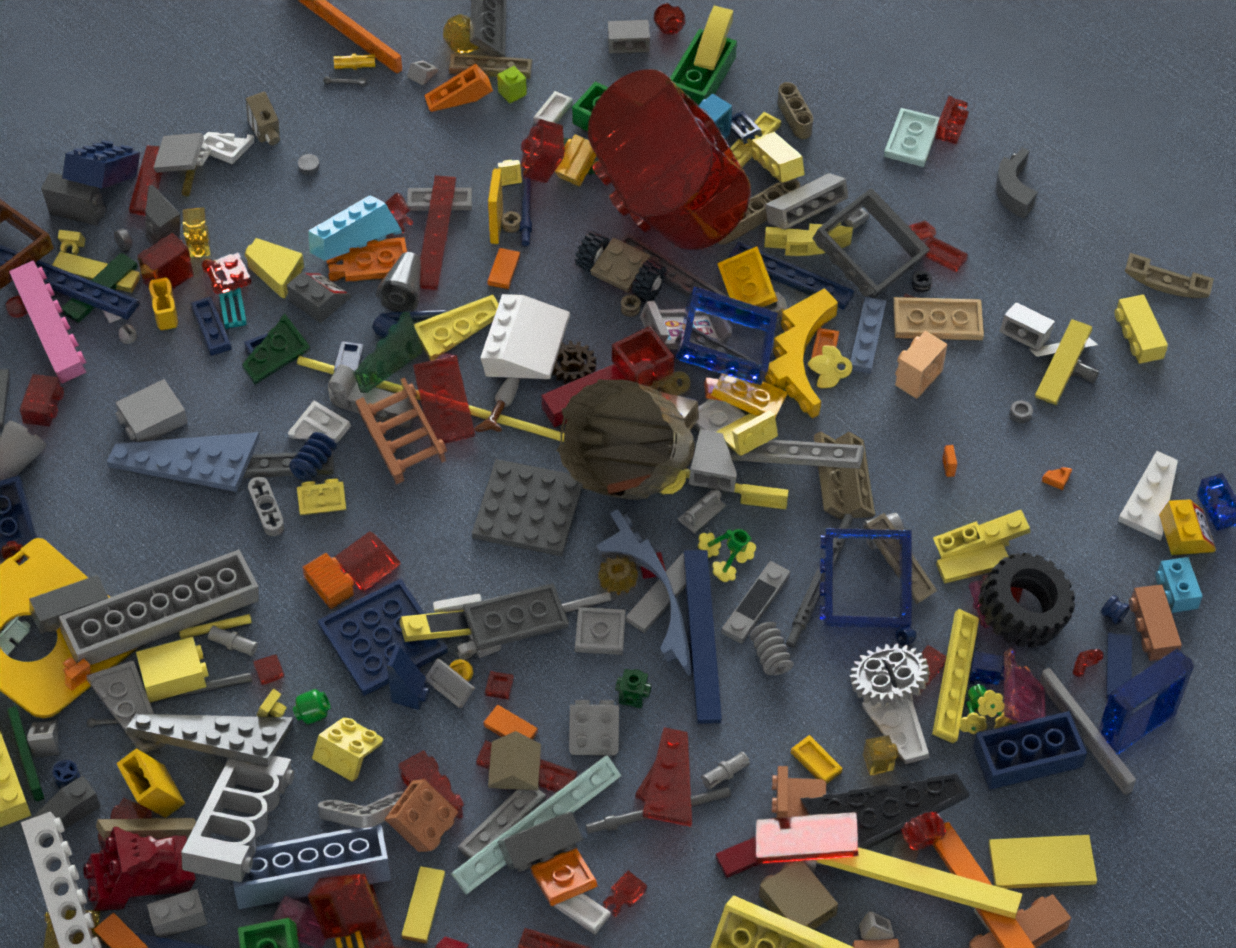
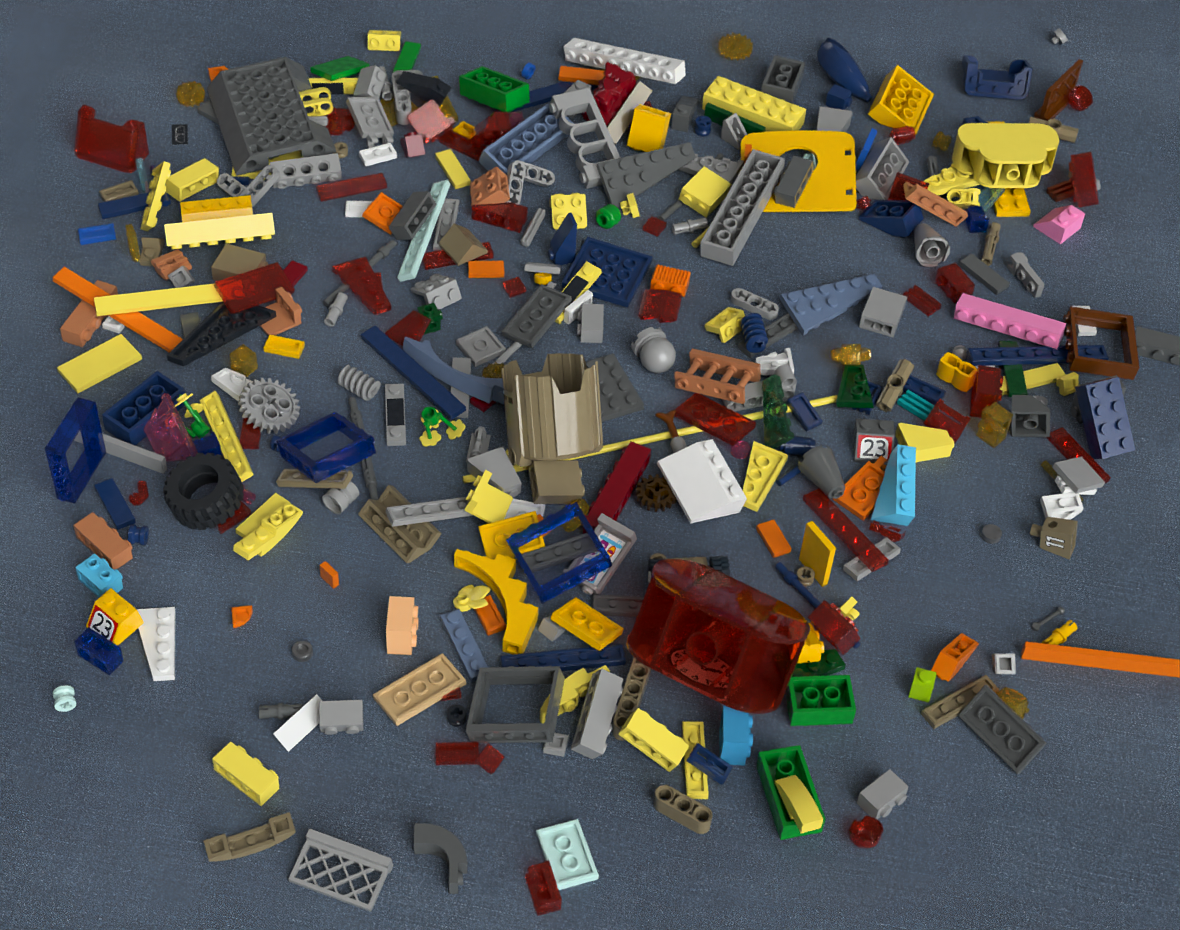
camera: 140 degrees right, 5 degrees down
white tile [534,91,573,130] -> none
clear red plate [603,870,647,917] -> none
clear red piece [612,326,674,386] -> none
light yellow tile [741,484,788,509] -> none
clear red gear [901,812,947,850] -> none
light yellow tile [1035,319,1093,405] -> none
none -> light grey fence [288,828,393,912]
none -> clear red wing [385,310,431,346]
none -> light grey axle [521,208,546,247]
none -> light grey brick [577,304,604,343]
none -> light grey tile [631,327,676,374]
none -> clear yellow gear [831,344,871,365]
none -> dark tan piece [876,359,914,412]
none -> clear red tile [903,285,942,316]

